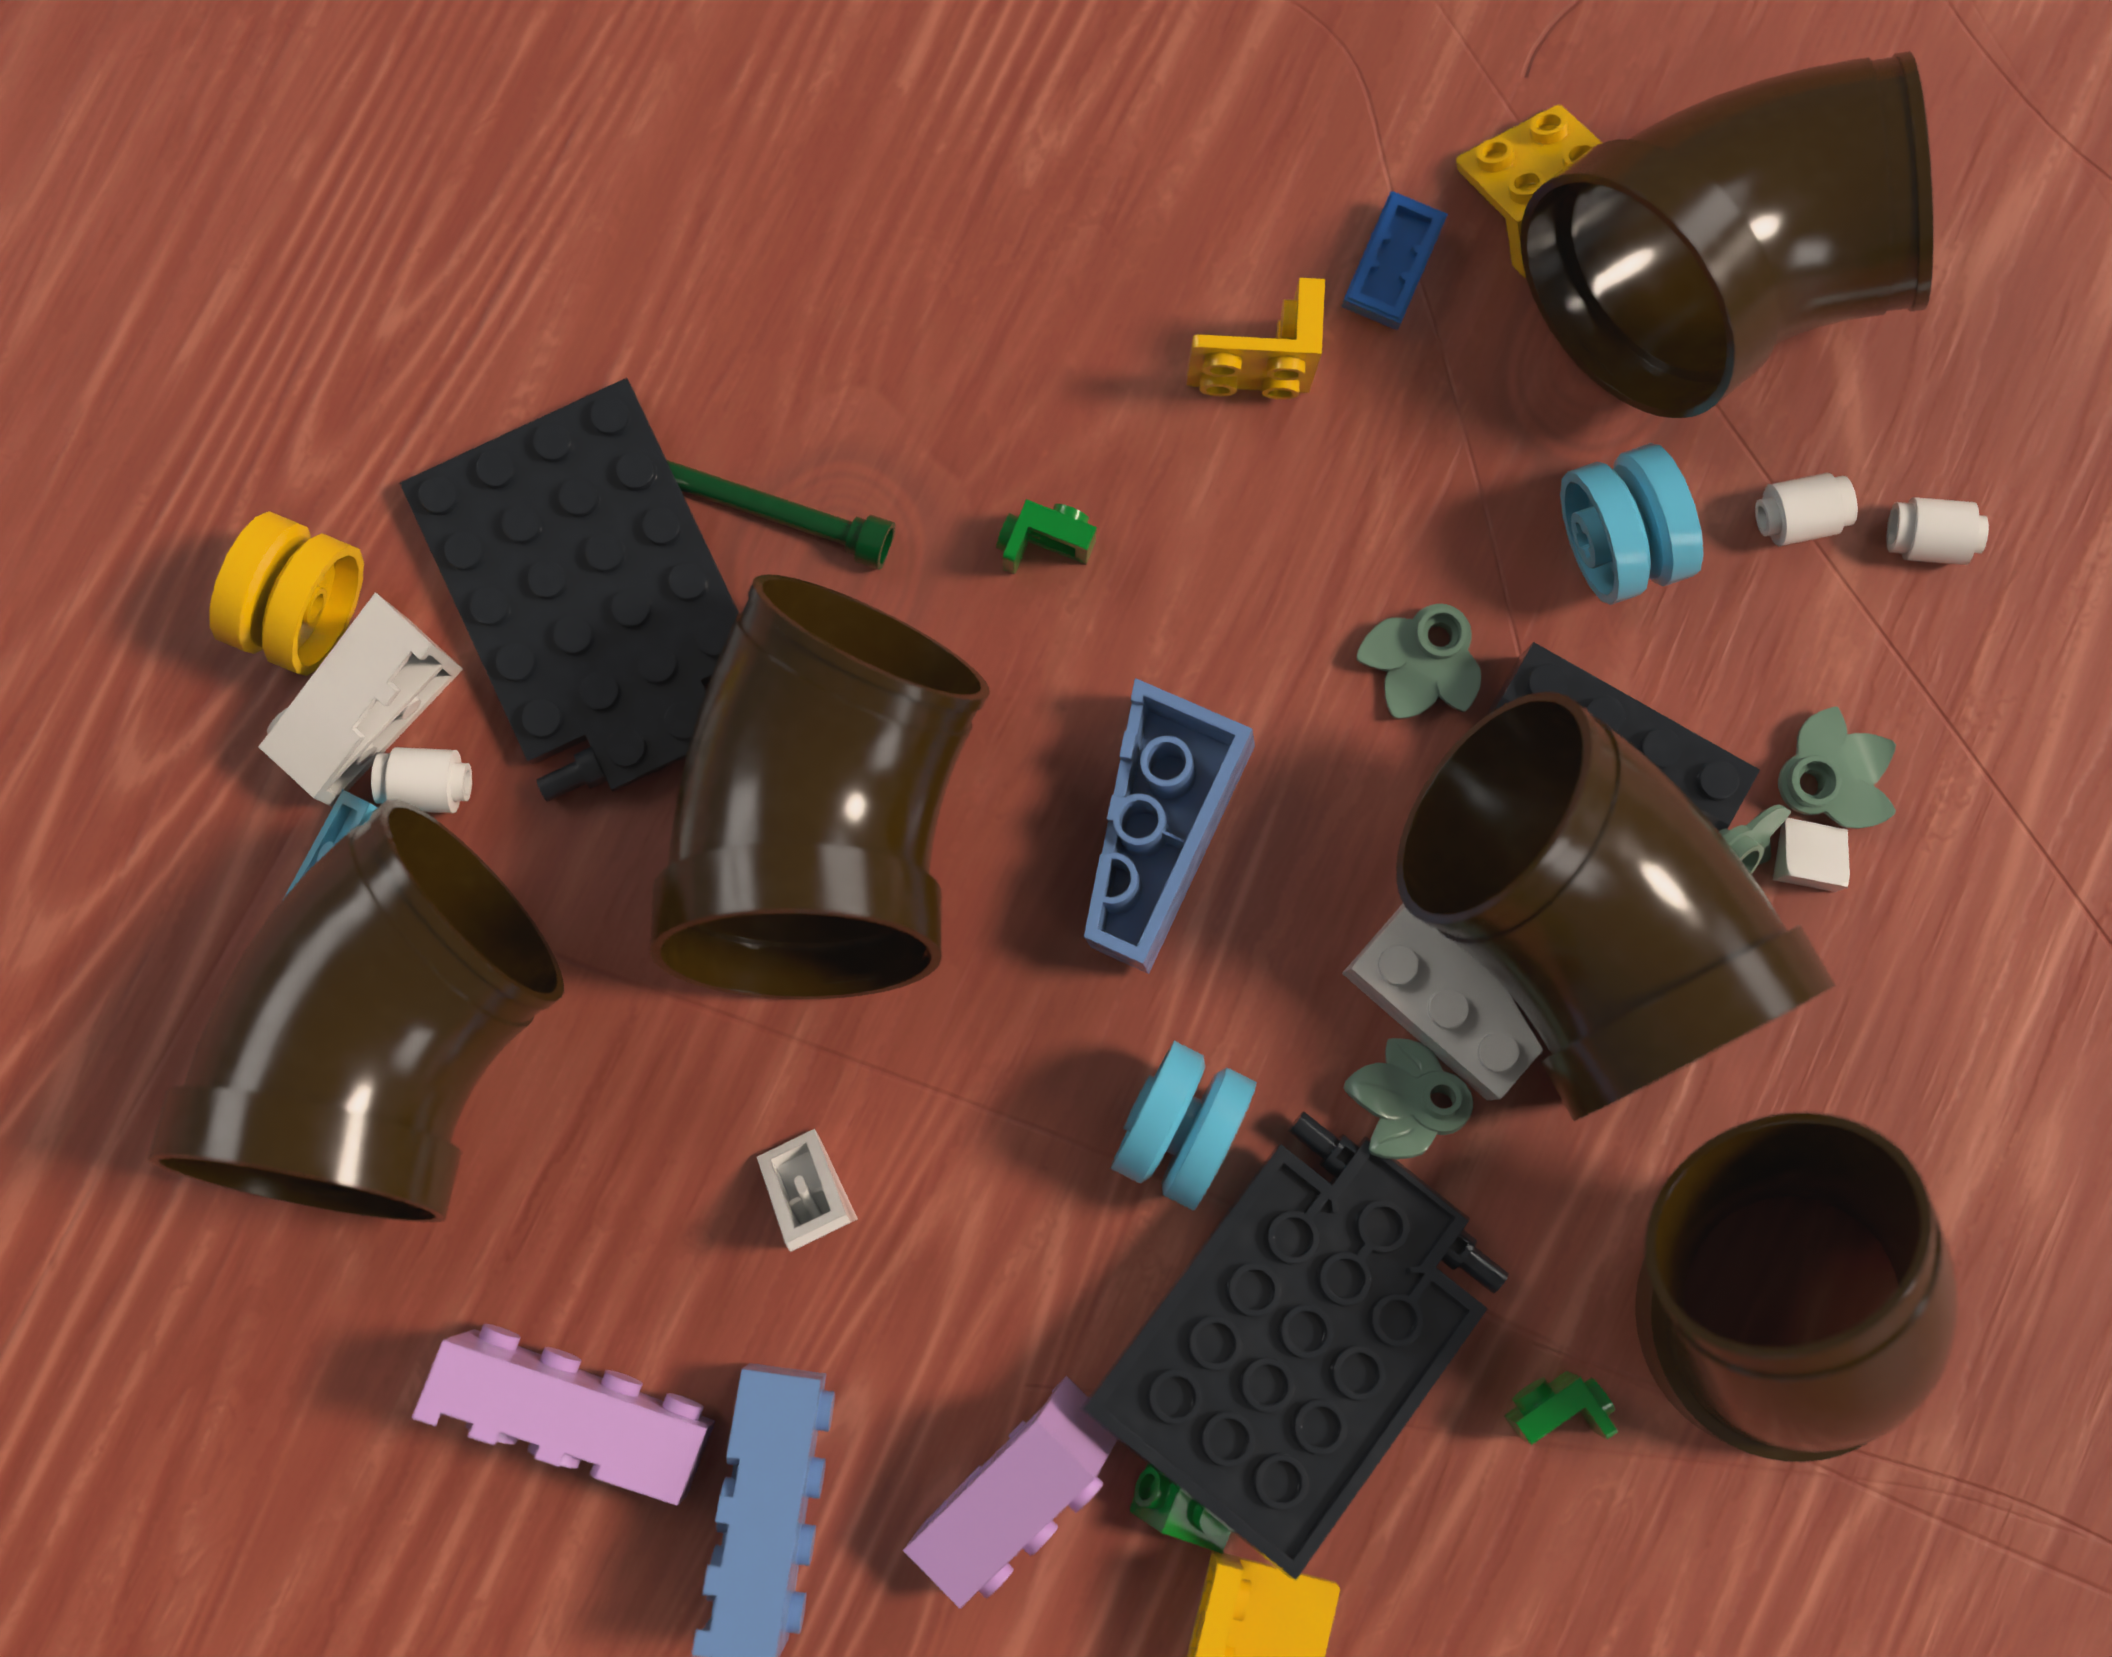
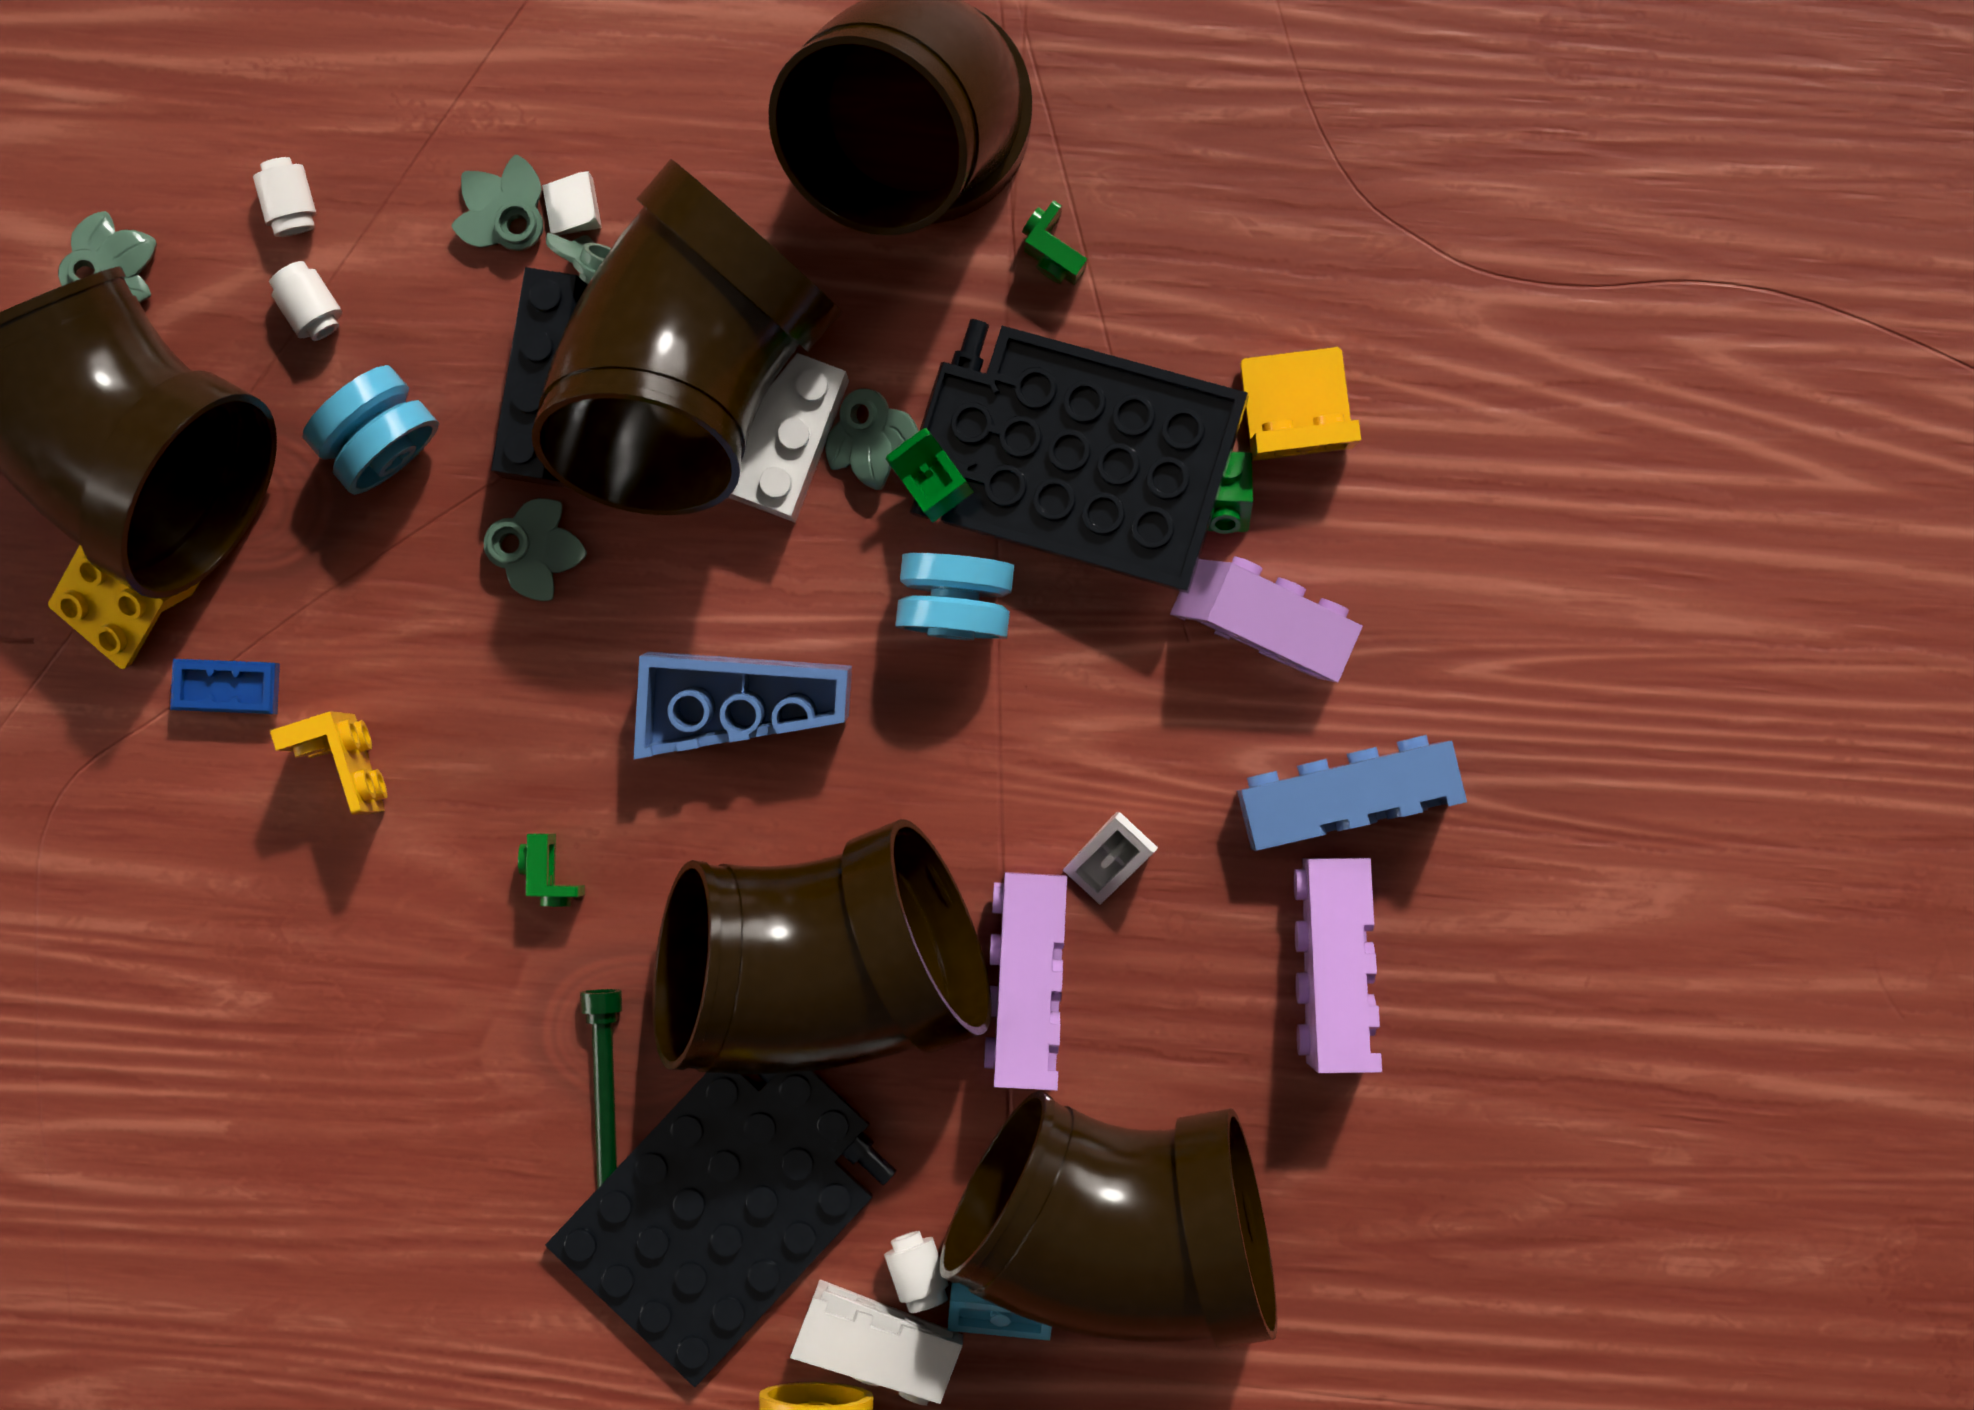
camera: 105 degrees left, 5 degrees up
none -> sand green plate [58,211,157,303]
none -> green bracket [886,428,974,523]
none -> lavender wedge [984,872,1067,1091]

